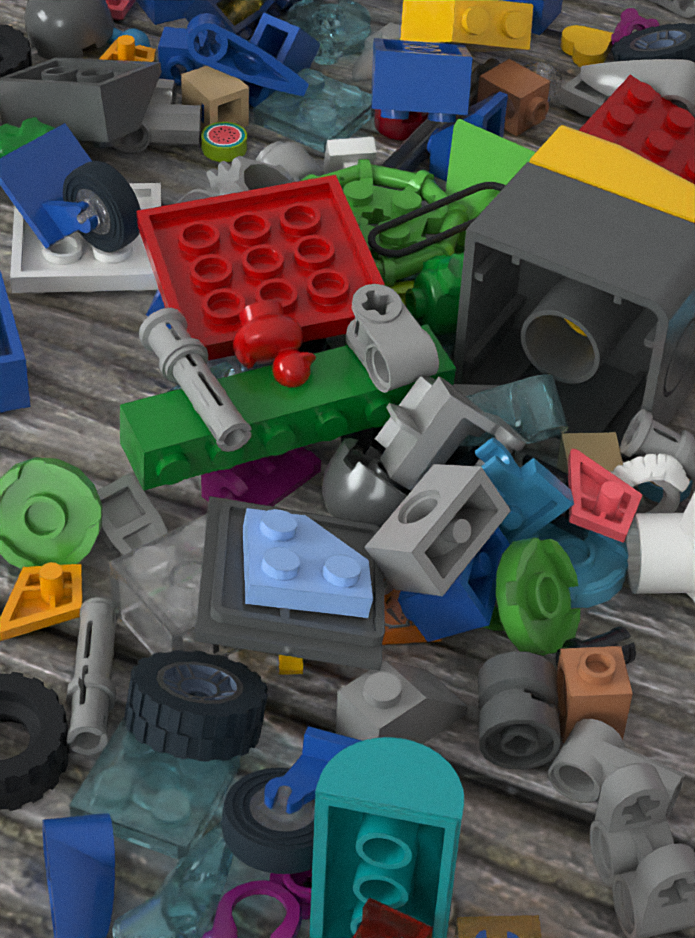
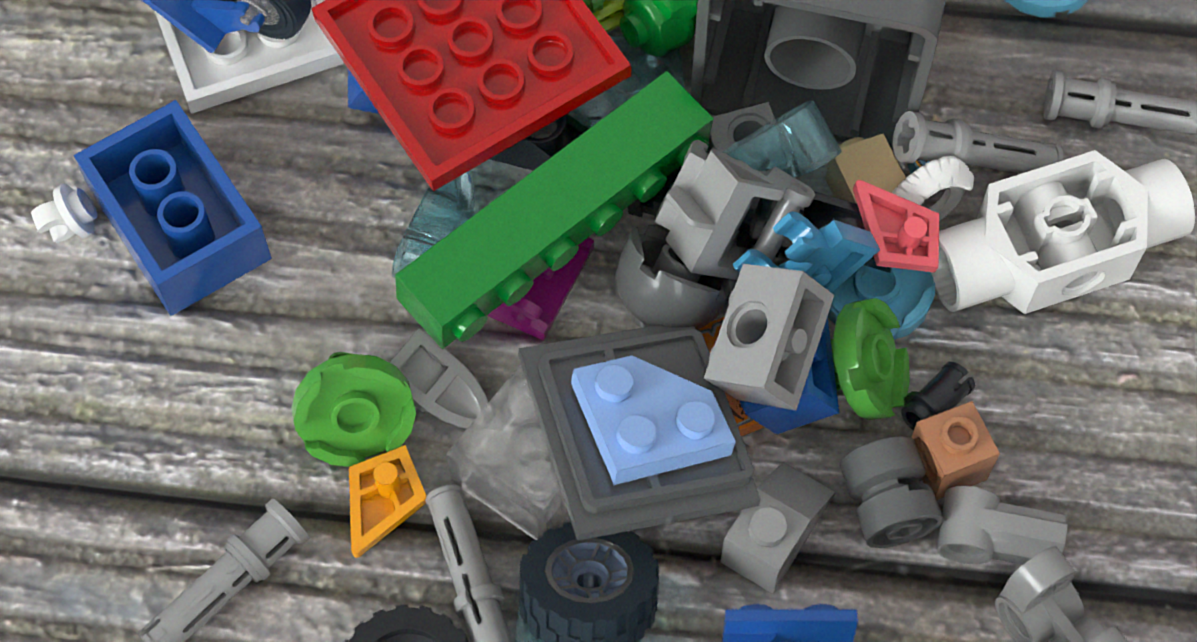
camera: 15 degrees left, 20 degrees up
light grey pin [138,308,252,452] -> none
red animal [233,300,316,387] -> none
light grey piece [346,284,439,393] -> none

